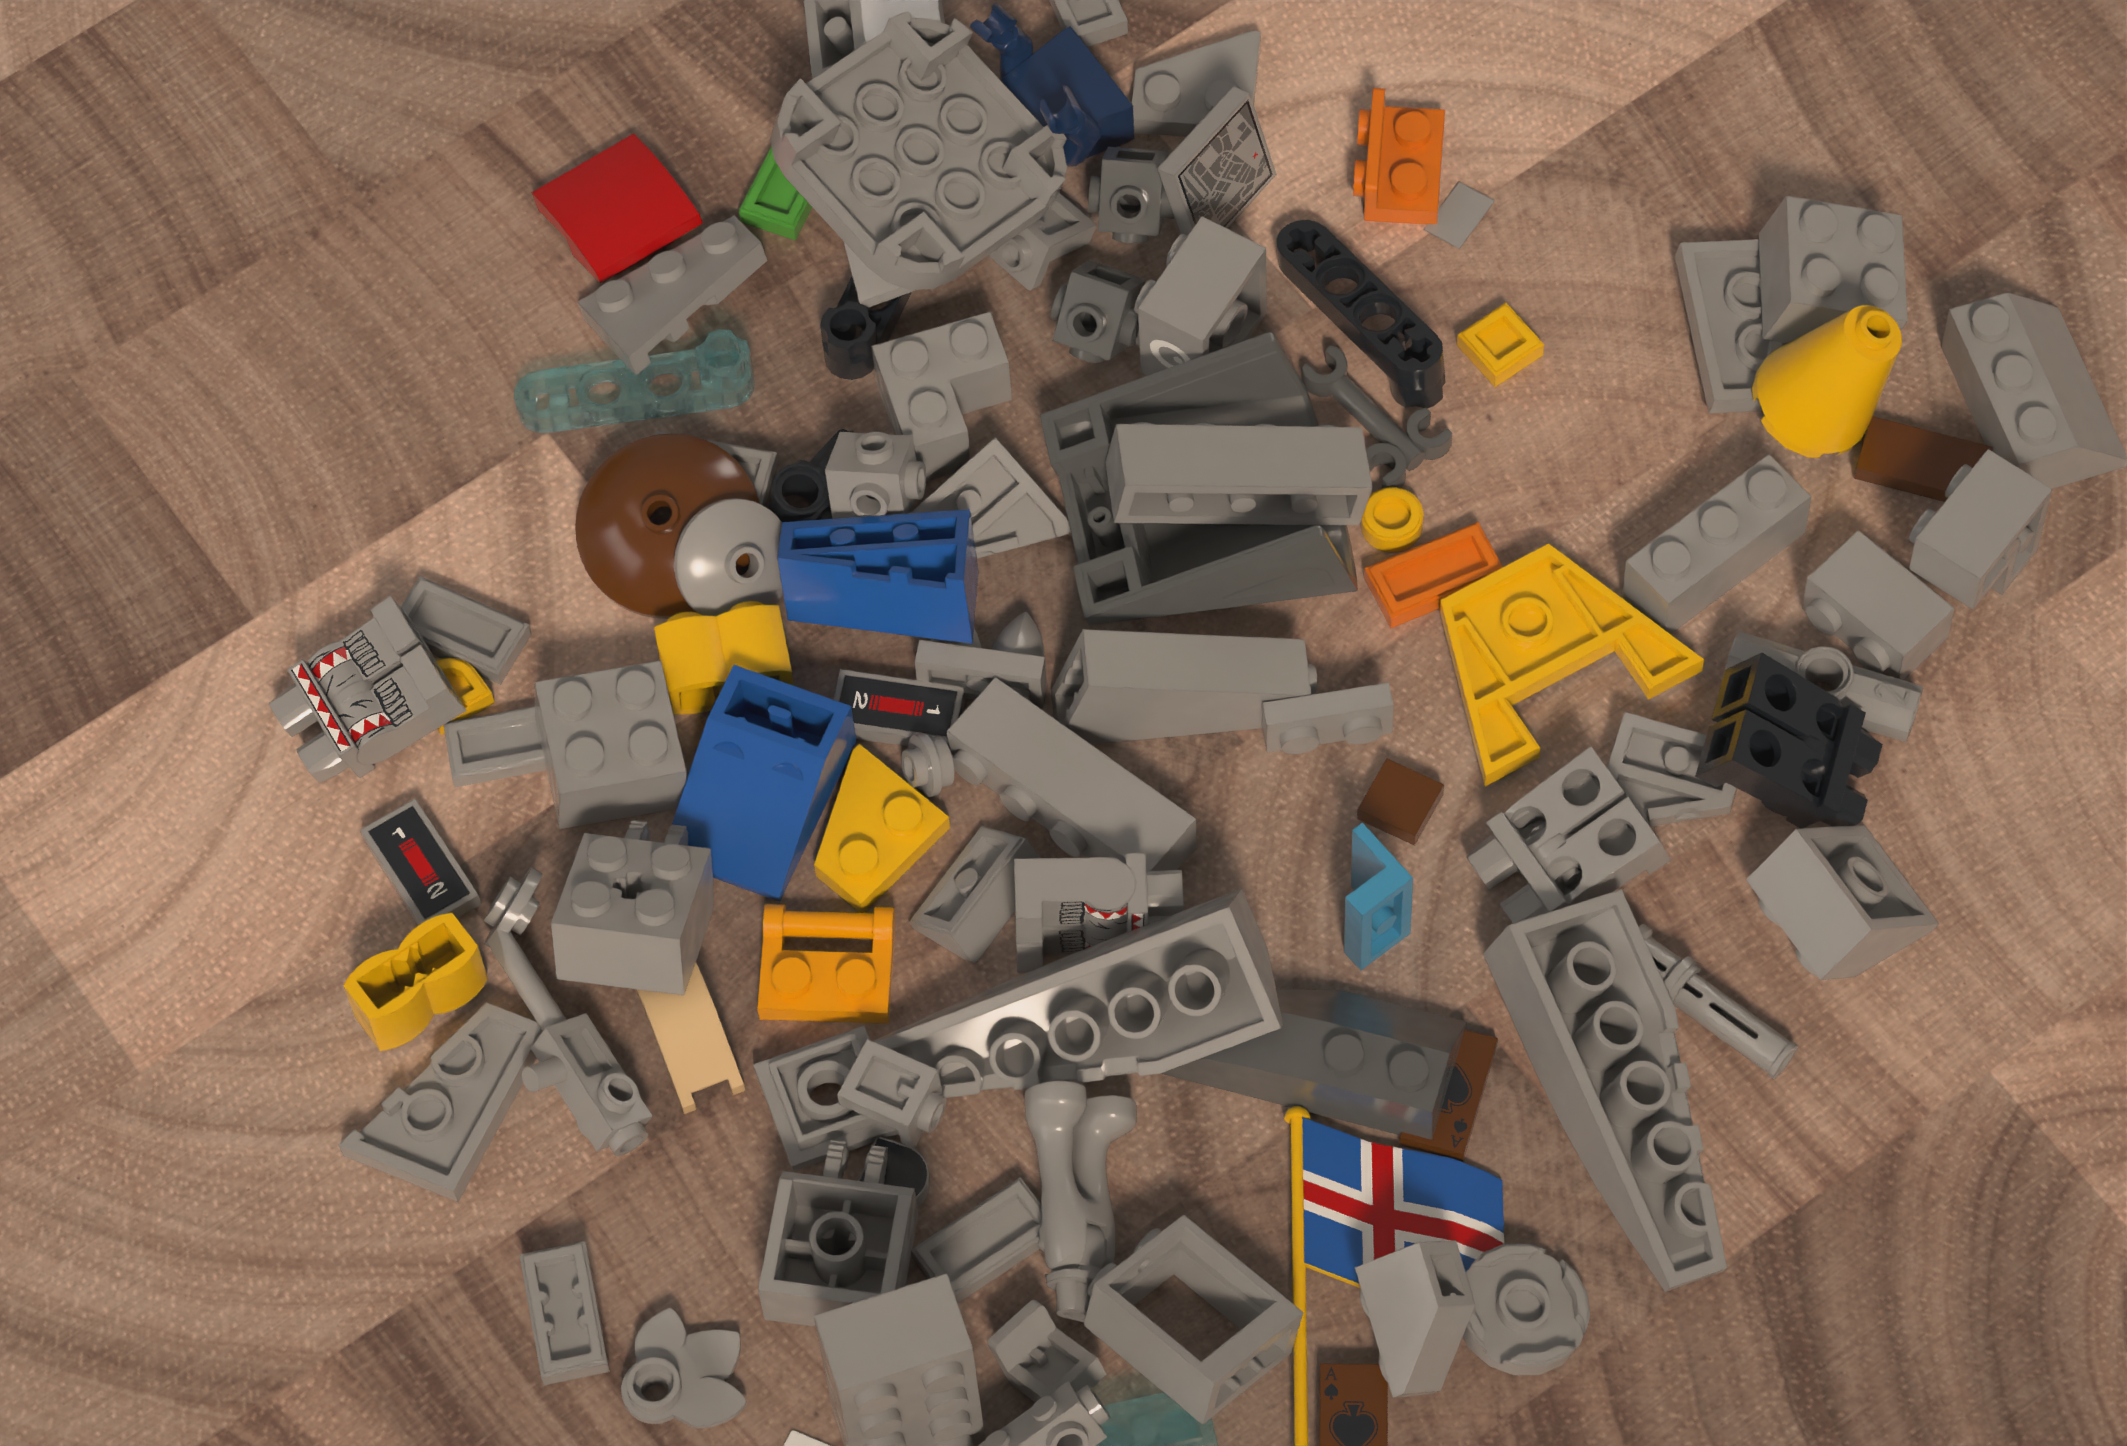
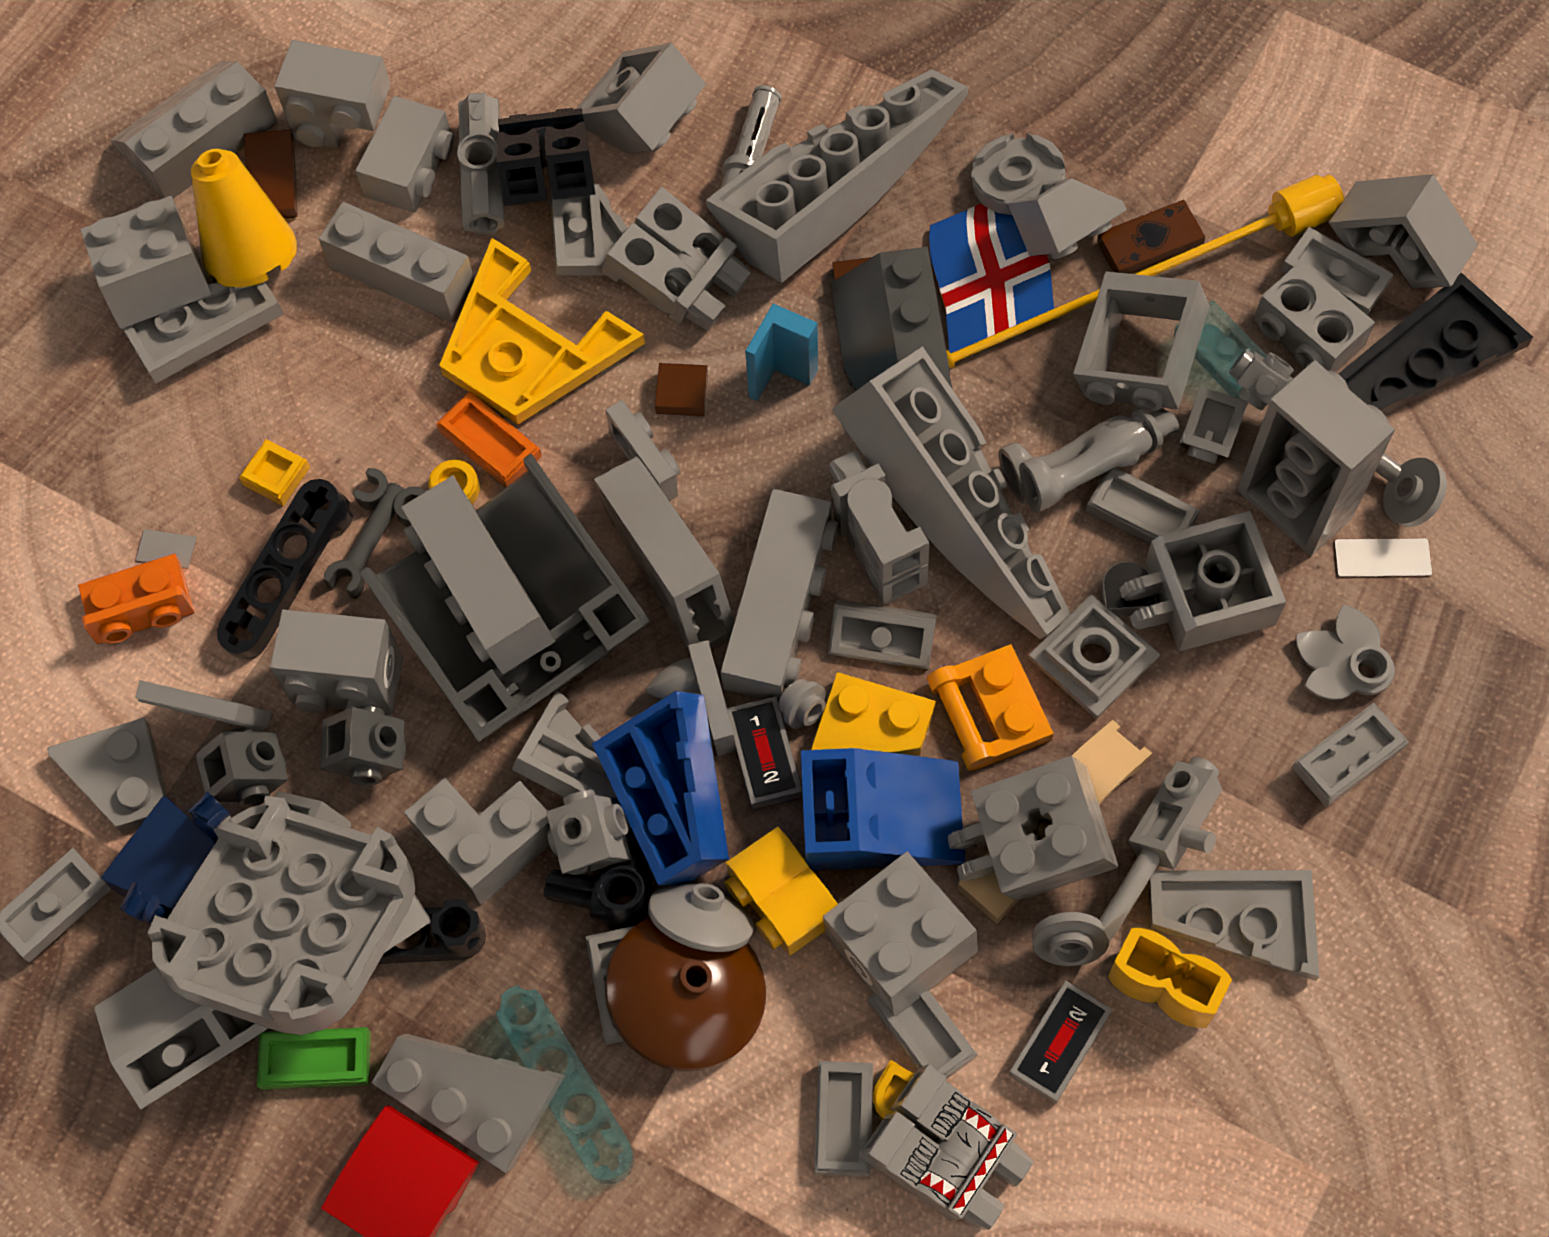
camera: 115 degrees left, 5 degrees up
light grey bracket [837,1039,947,1148] -> none

